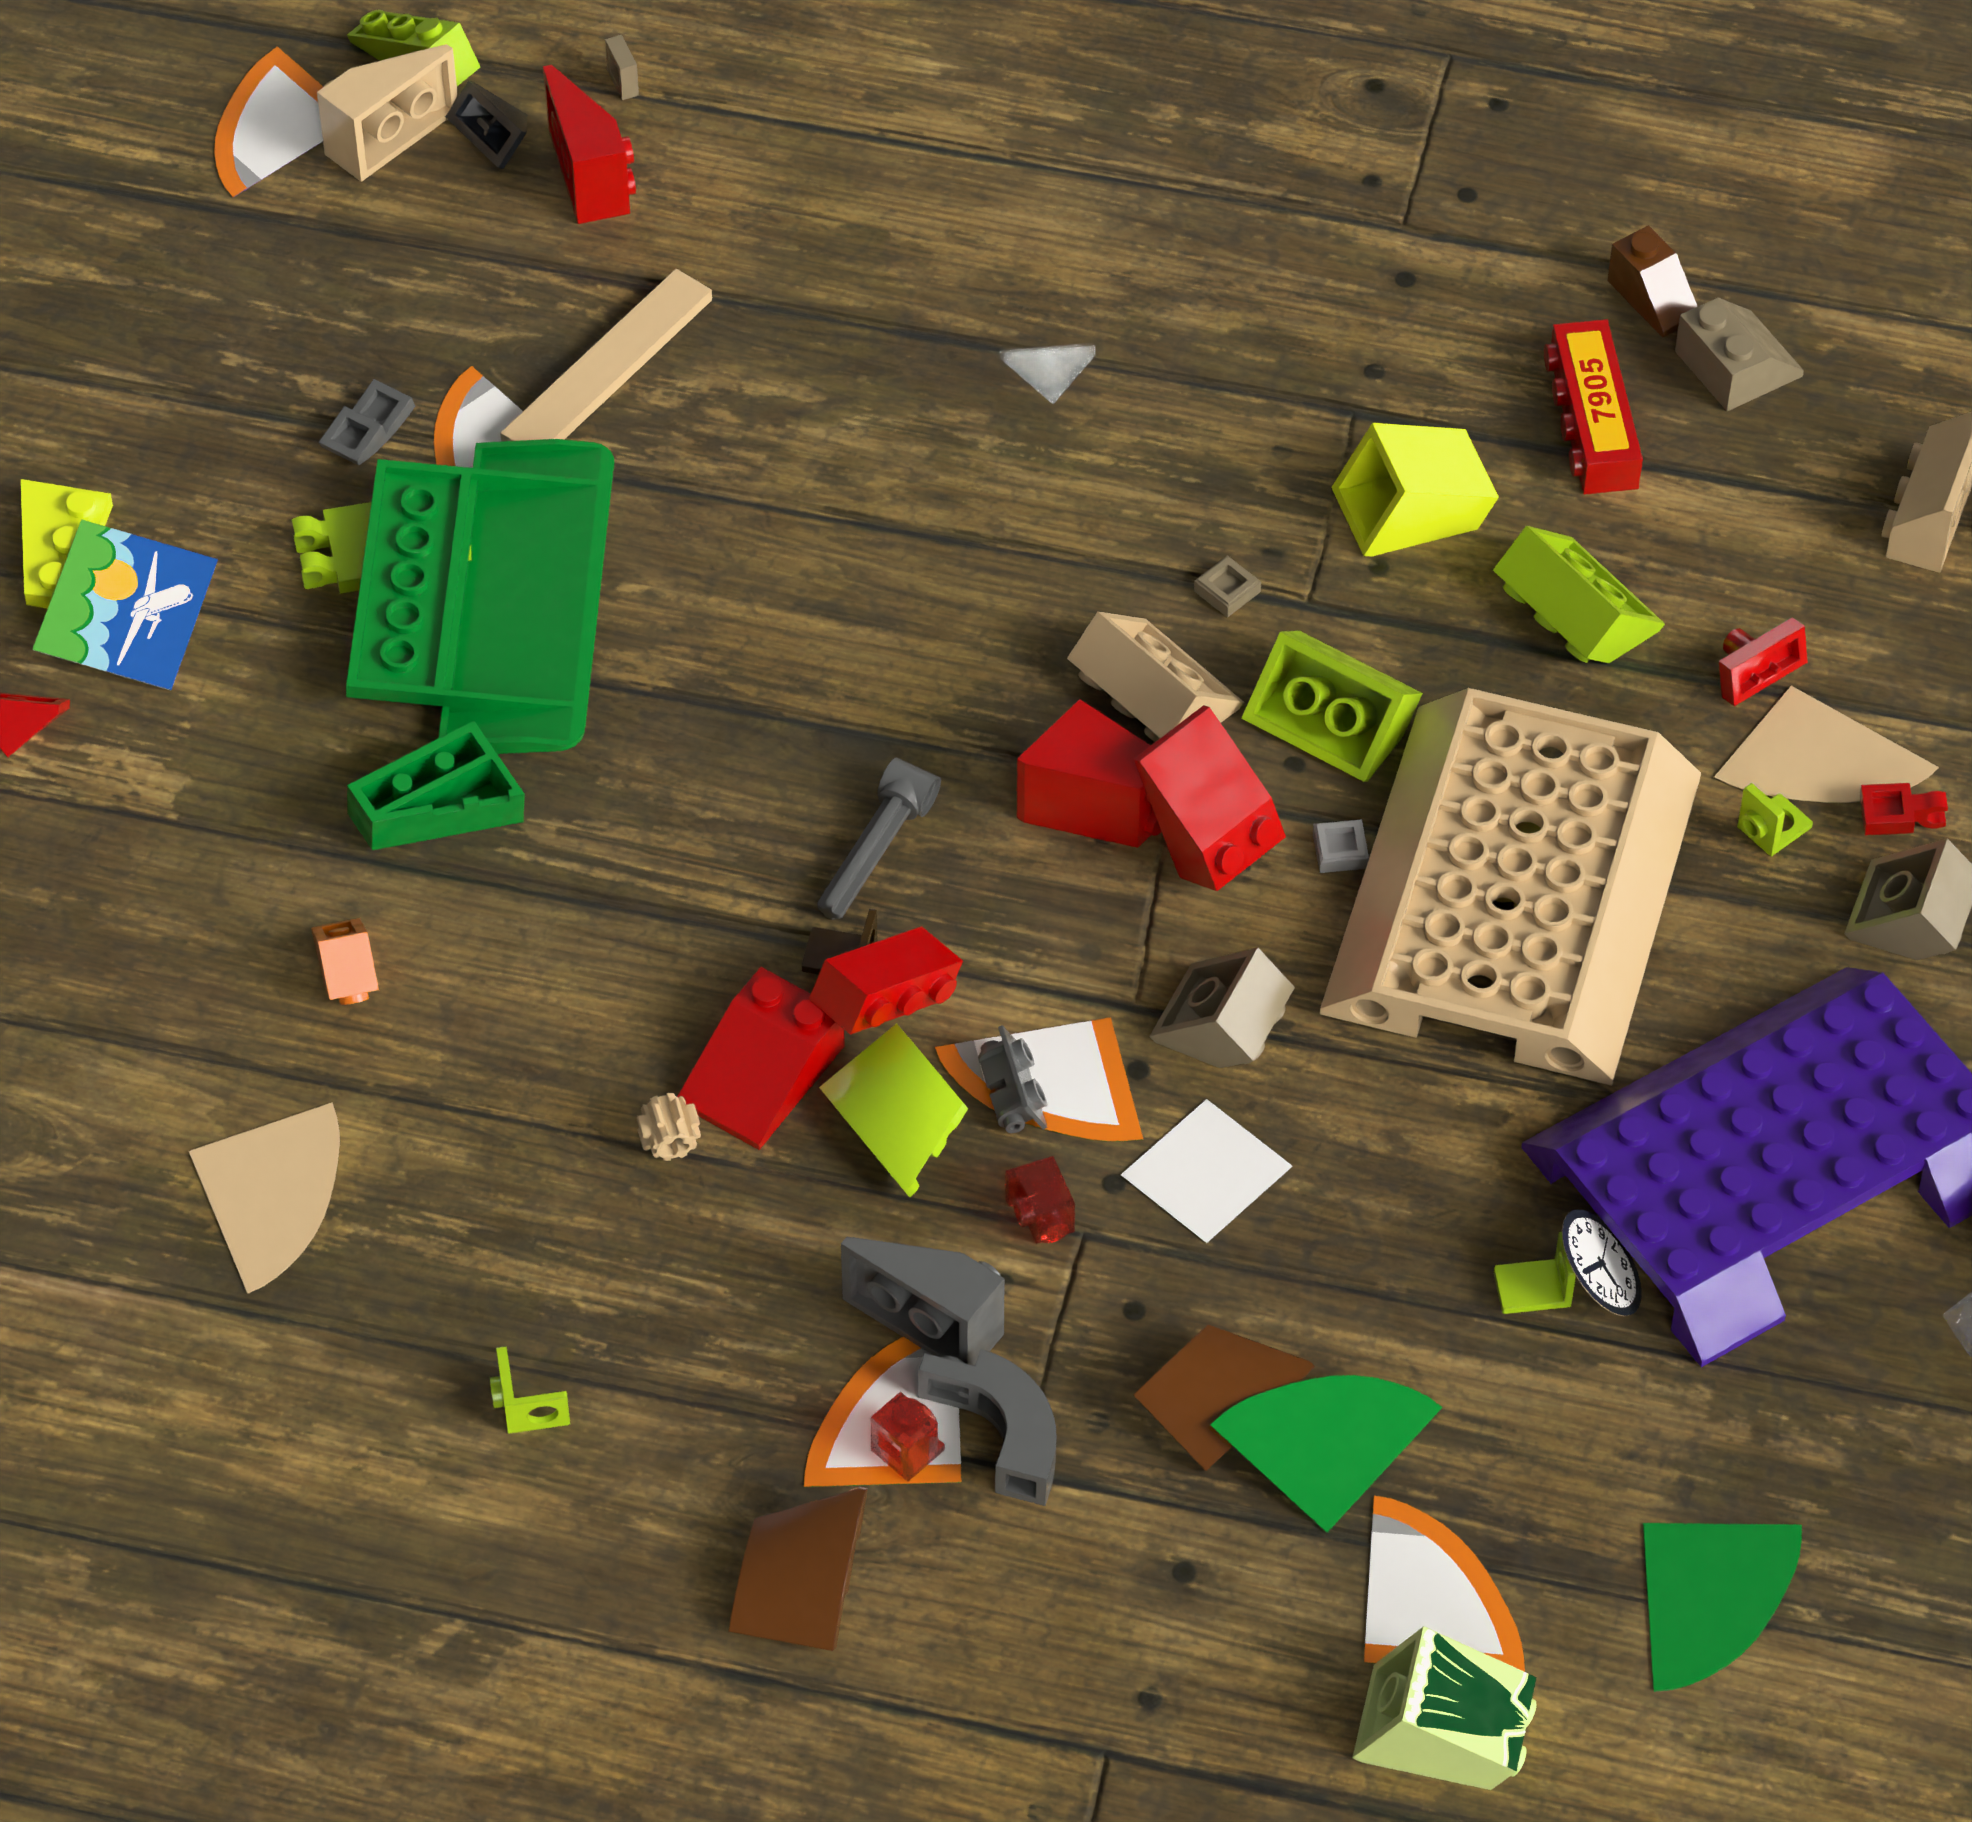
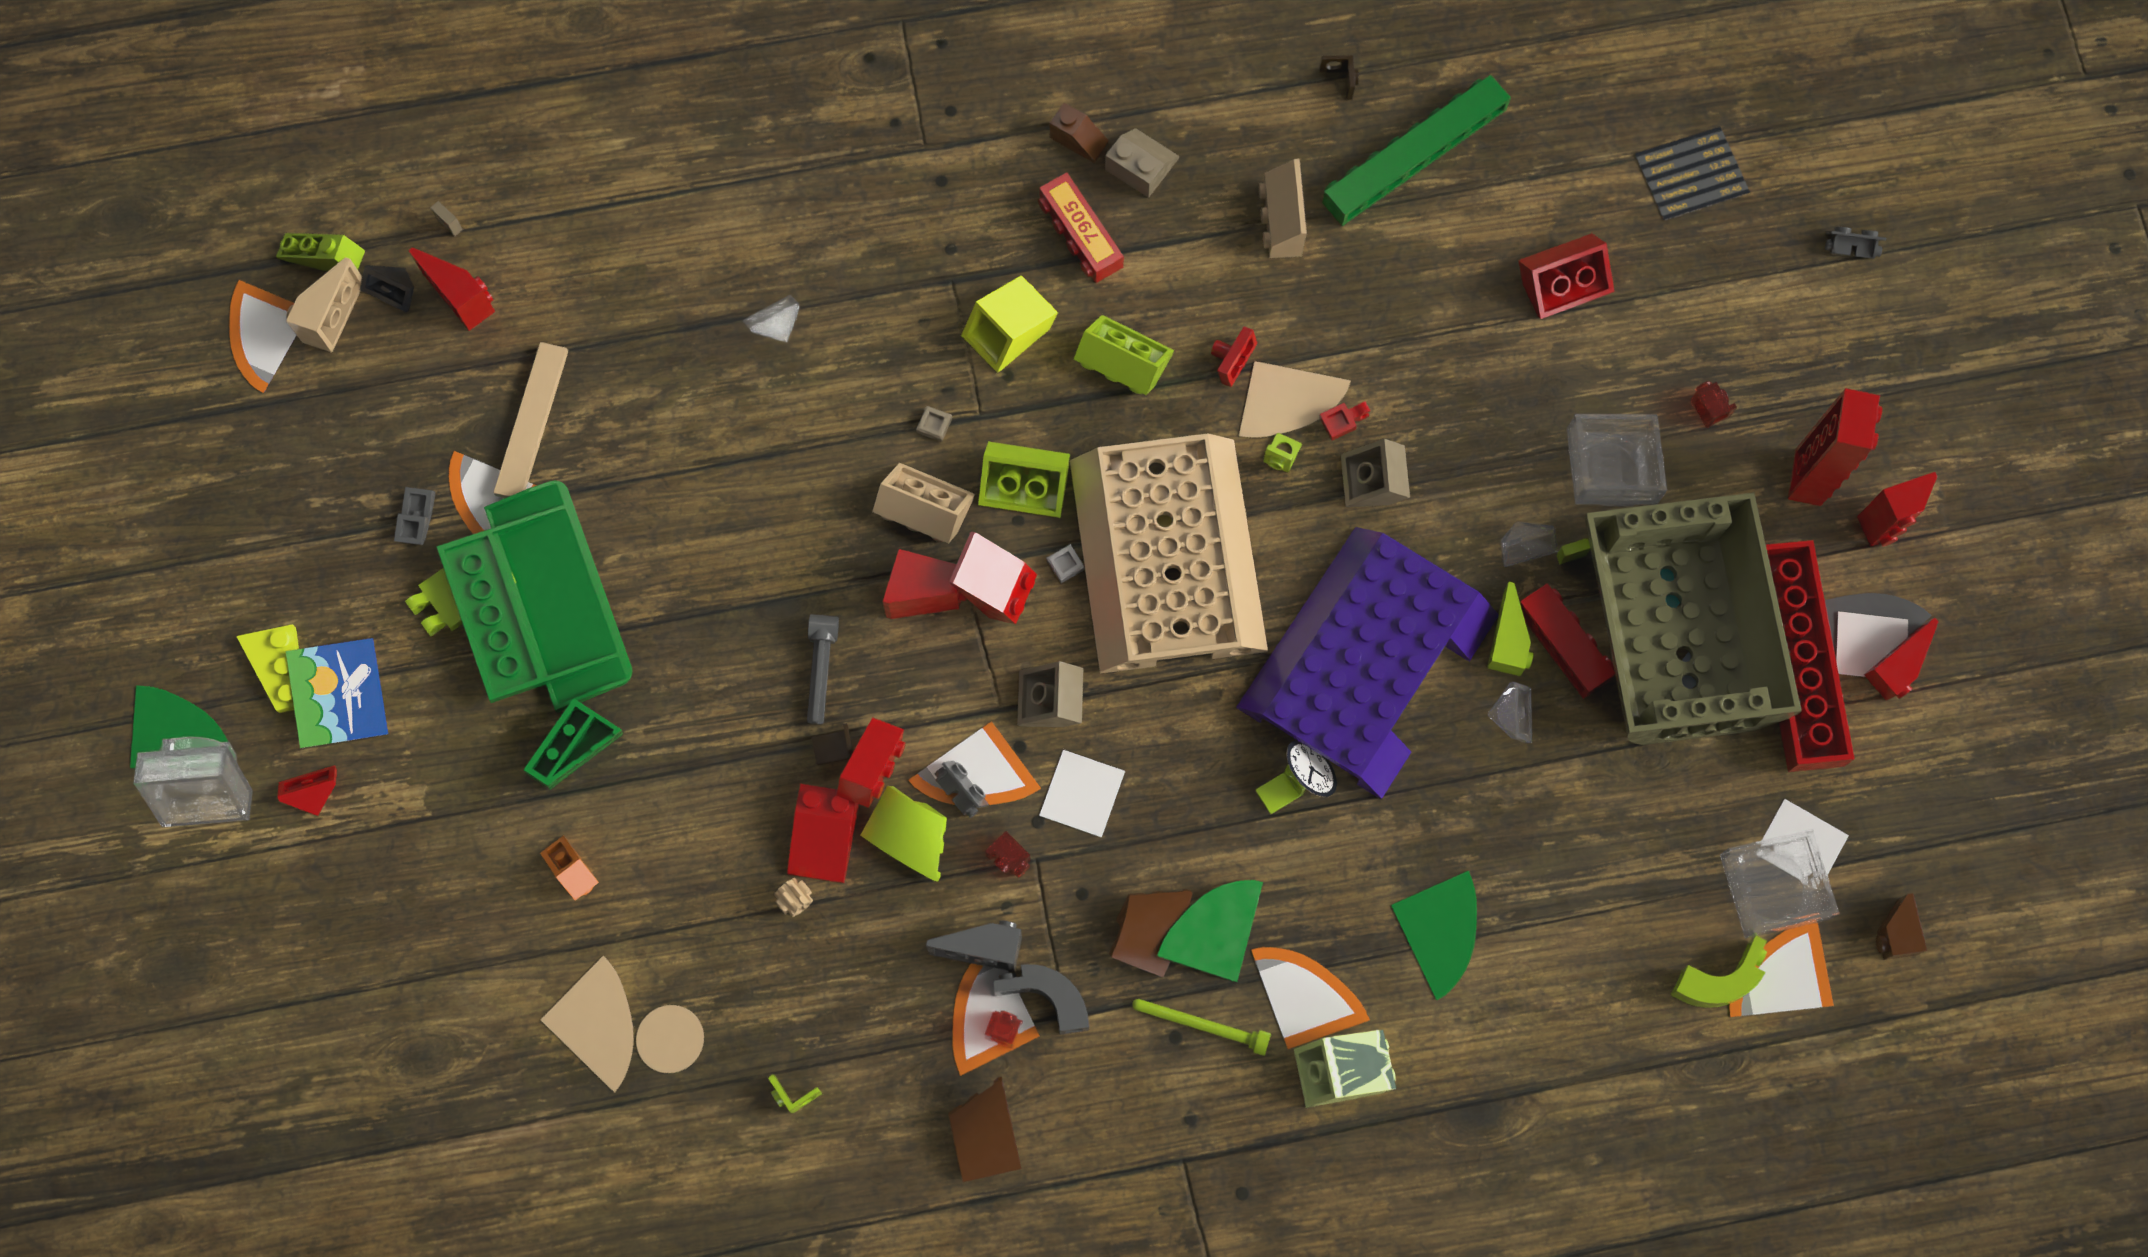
camera: 25 degrees left, 20 degrees up
none -> tan sticker [636,1005,704,1073]
none -> lime piece [1132,999,1271,1056]

